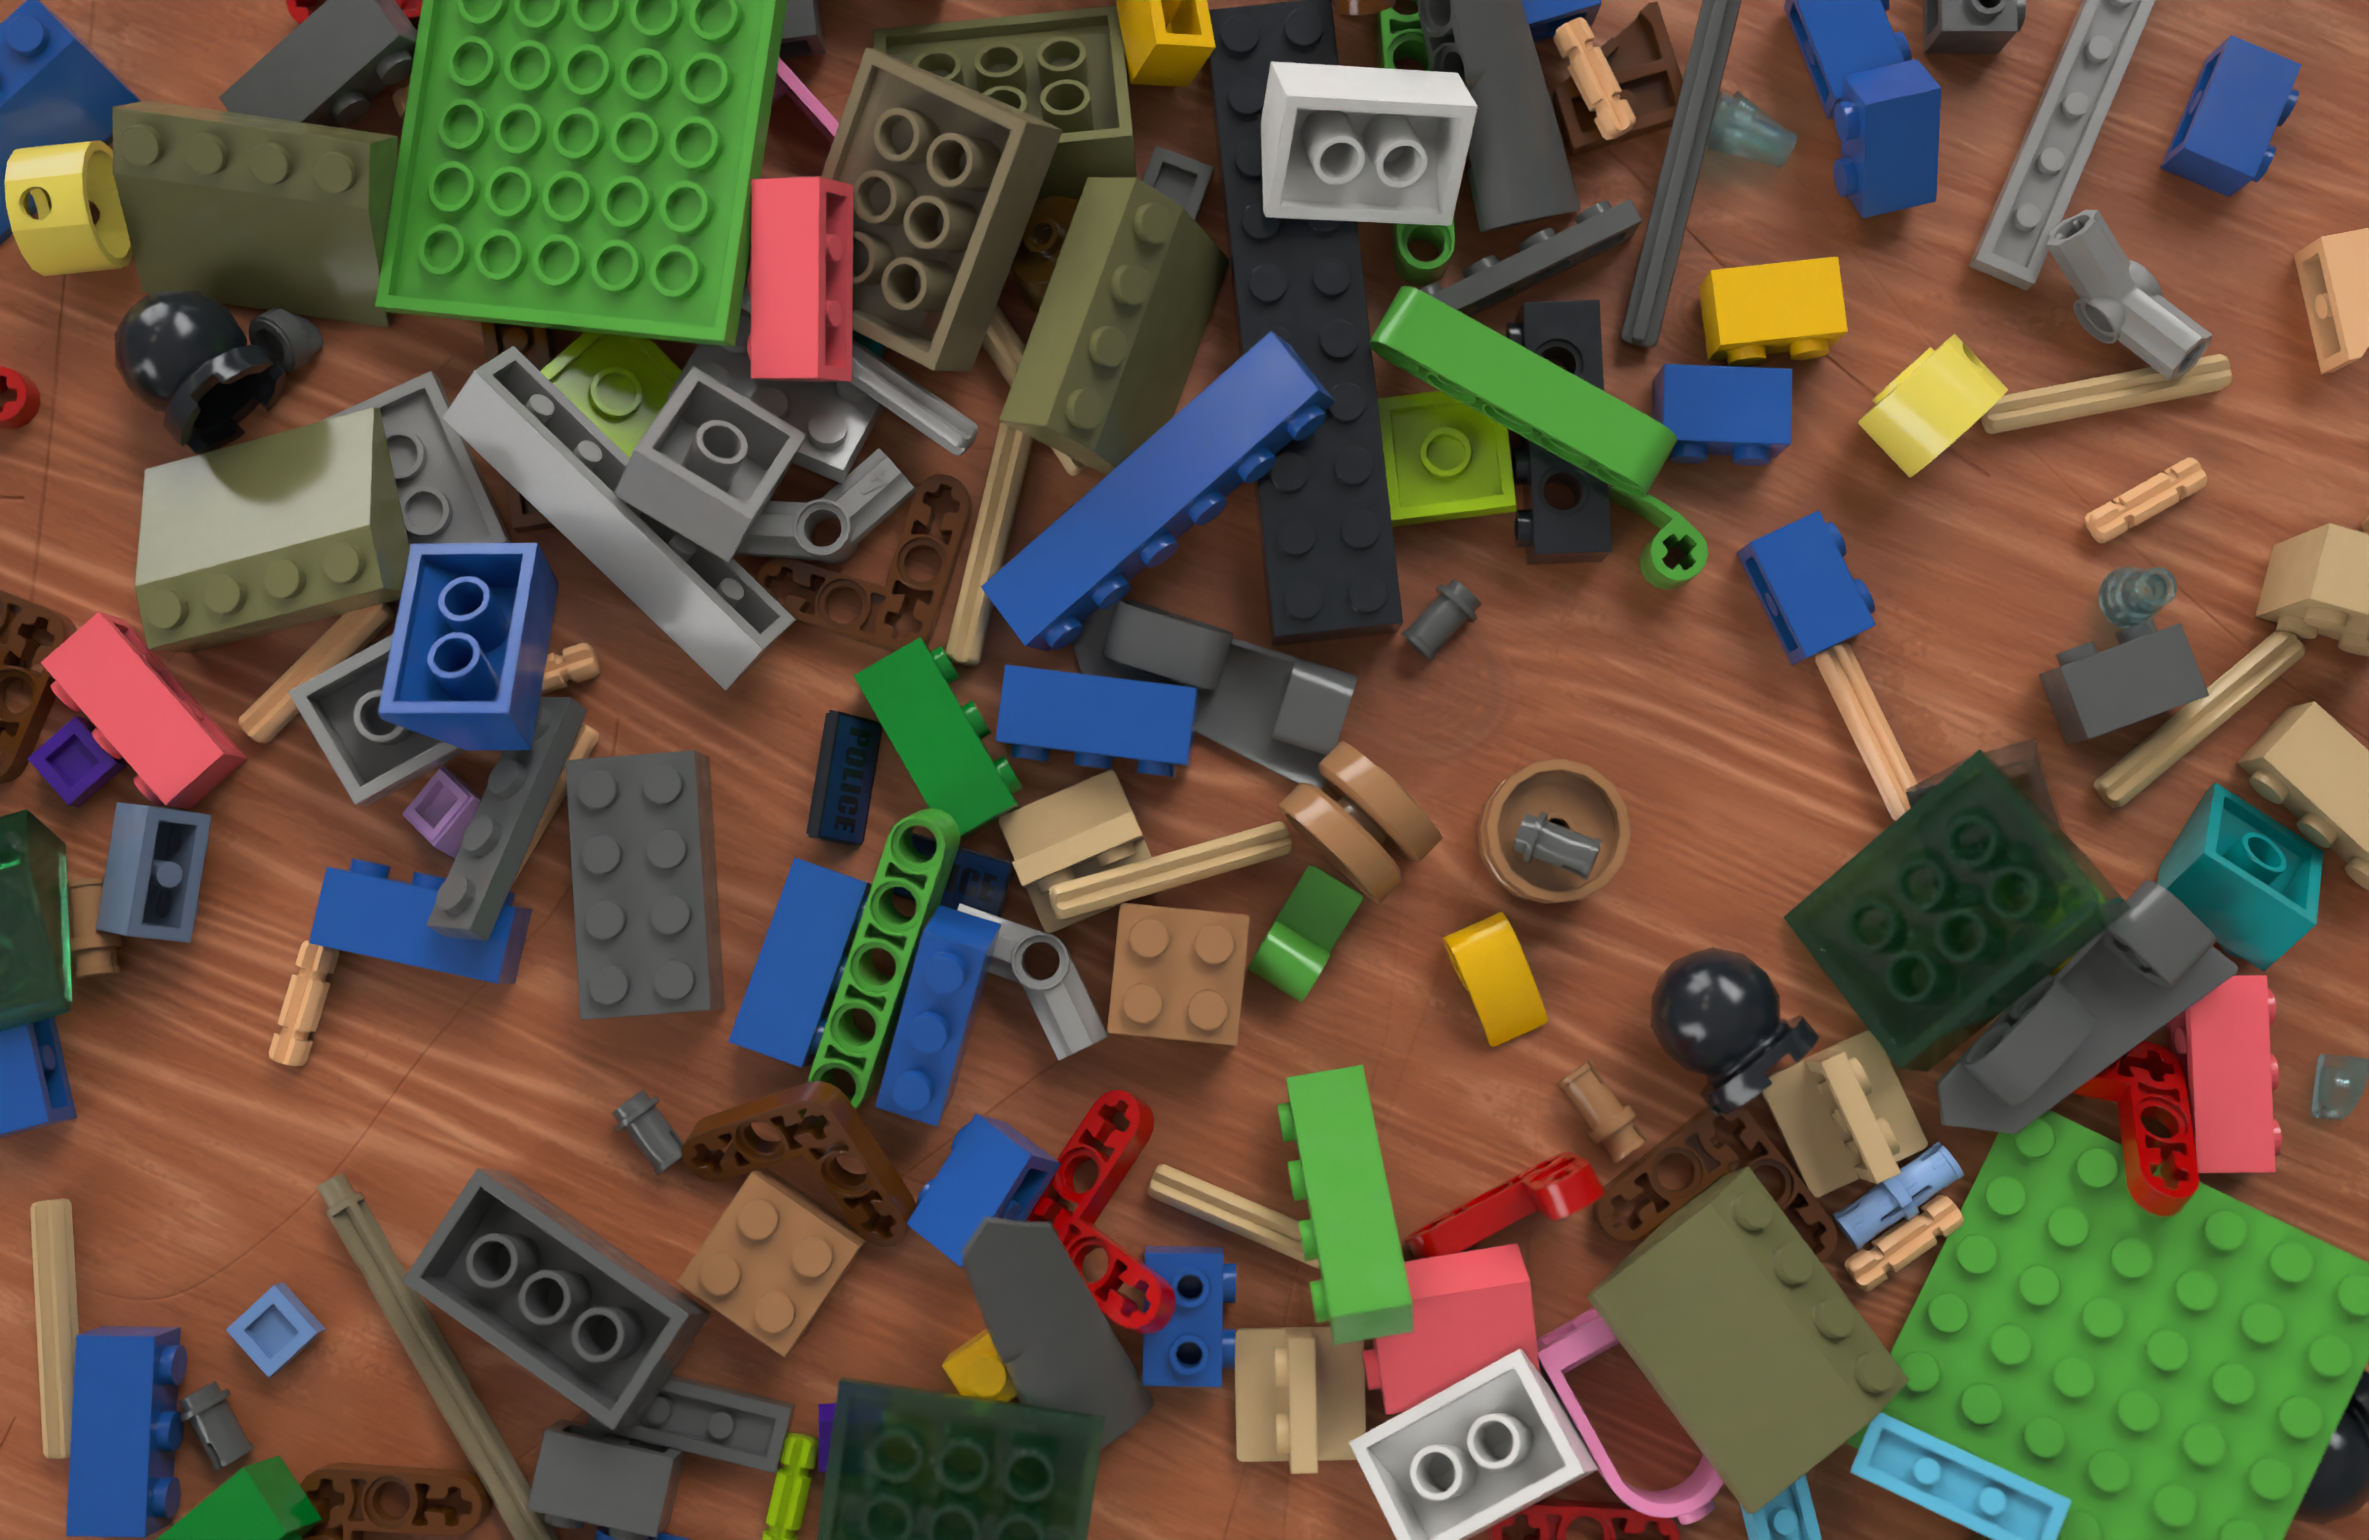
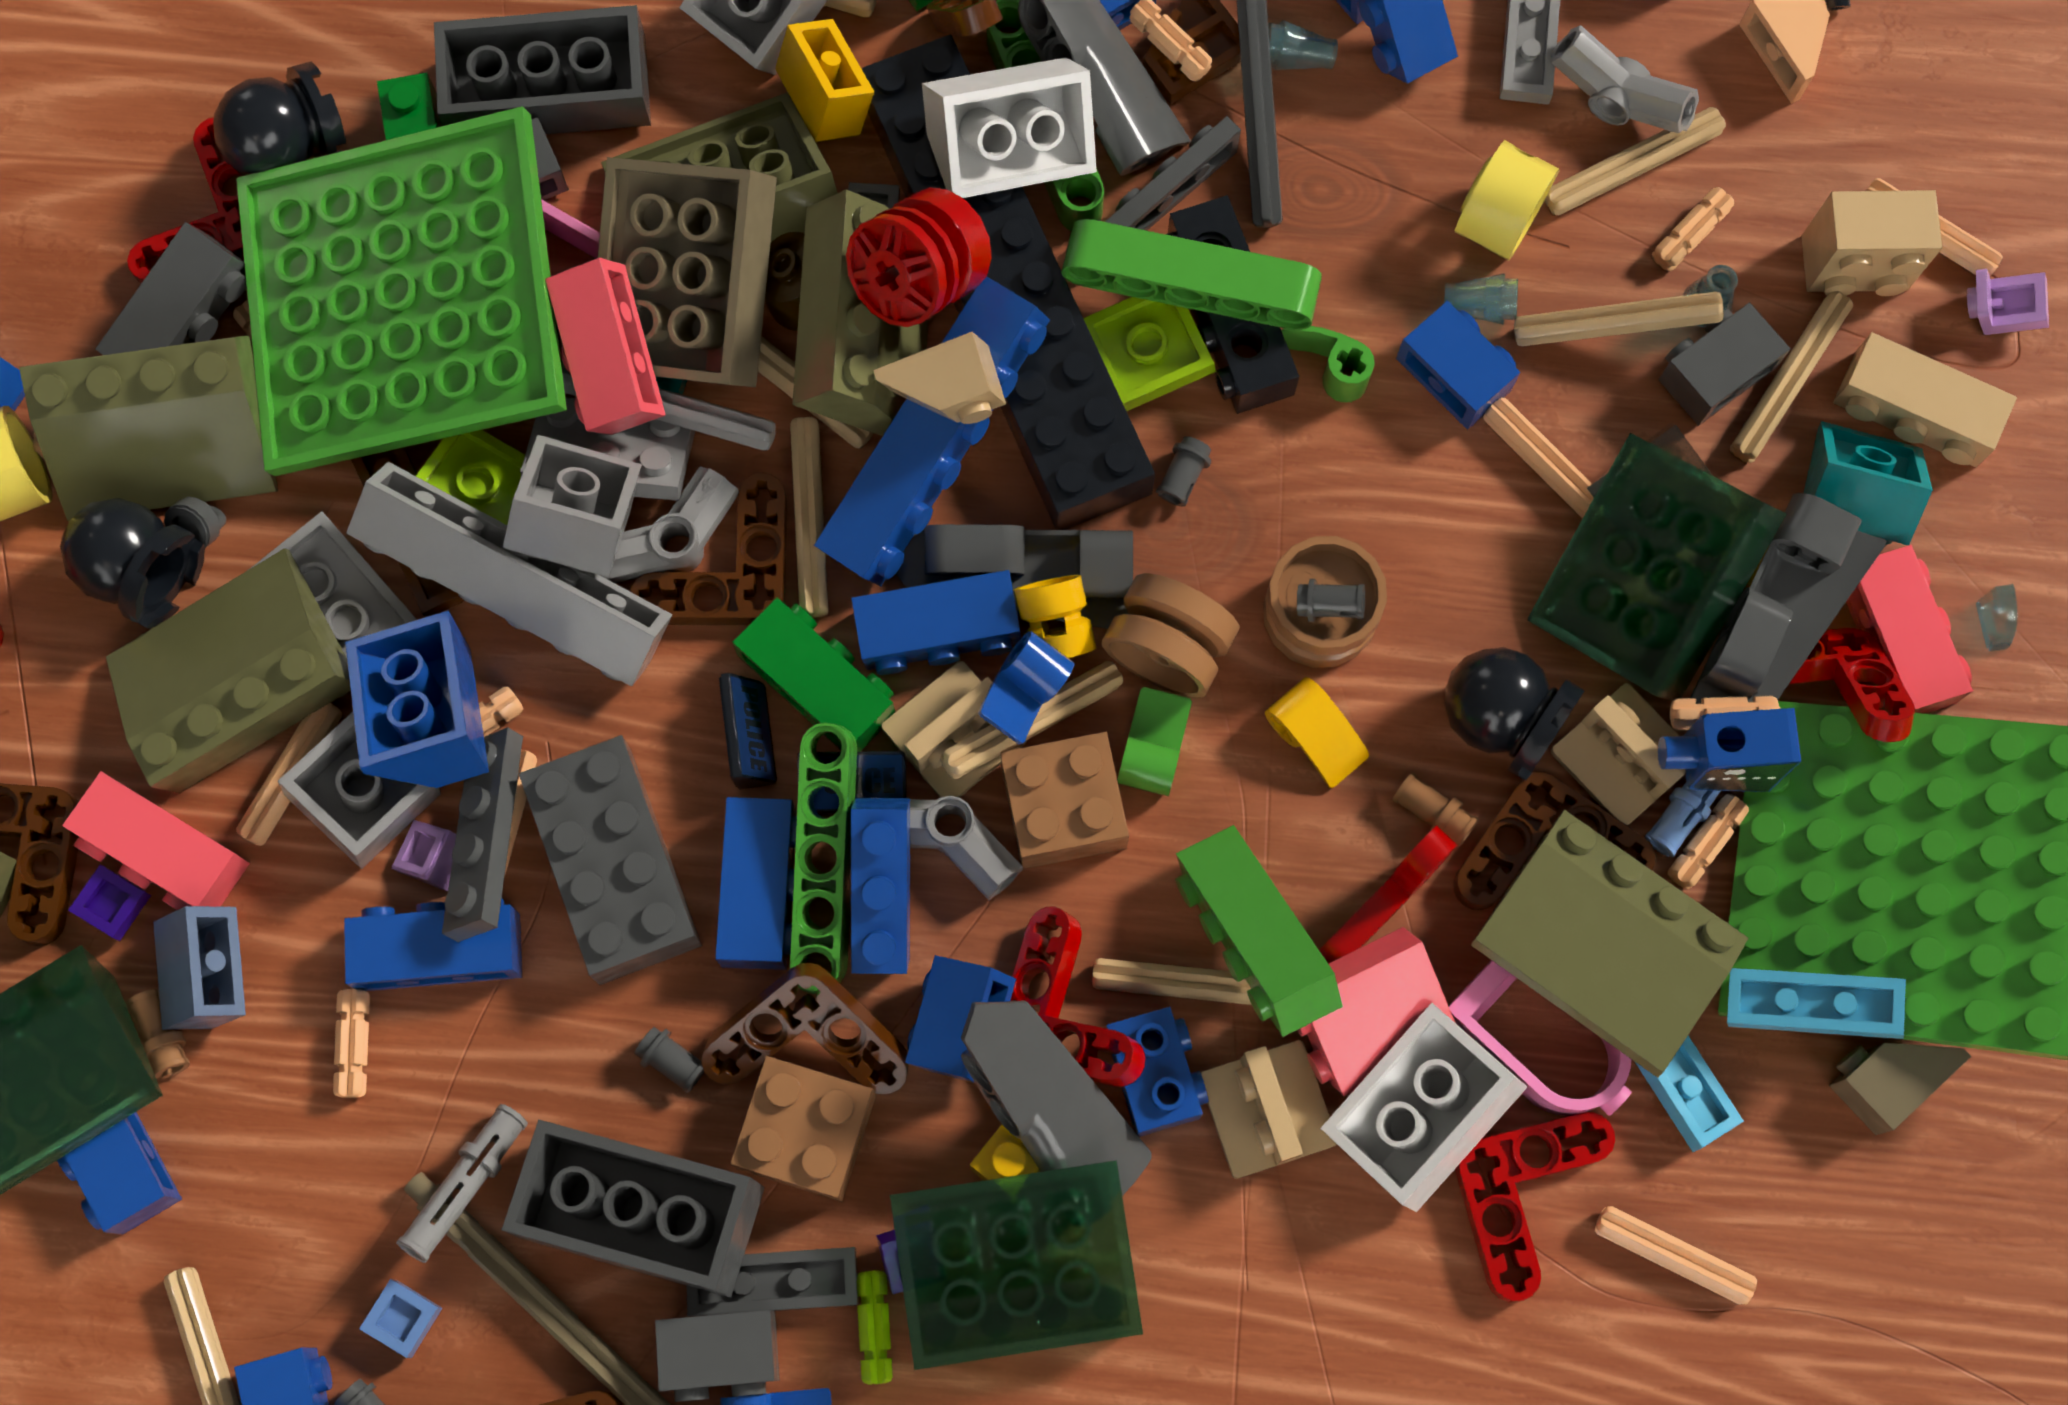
camera: 20 degrees left, 10 degrees down
blue brick [1652,364,1792,466] -> none
yellow brick [1699,256,1848,367] -> none
none -> light grey pin [396,1104,528,1263]
none -> red wheel [846,187,992,327]
none -> tan slope [873,332,1006,424]
none -> blue panel [978,631,1075,744]
none -> yellow wheel [1013,575,1096,658]
none -> clear light blue cone [1444,273,1518,325]
none -> tan axle [1514,292,1724,347]
none -> blue torso [1658,708,1801,792]
none -> light nougat axle [1670,696,1780,731]

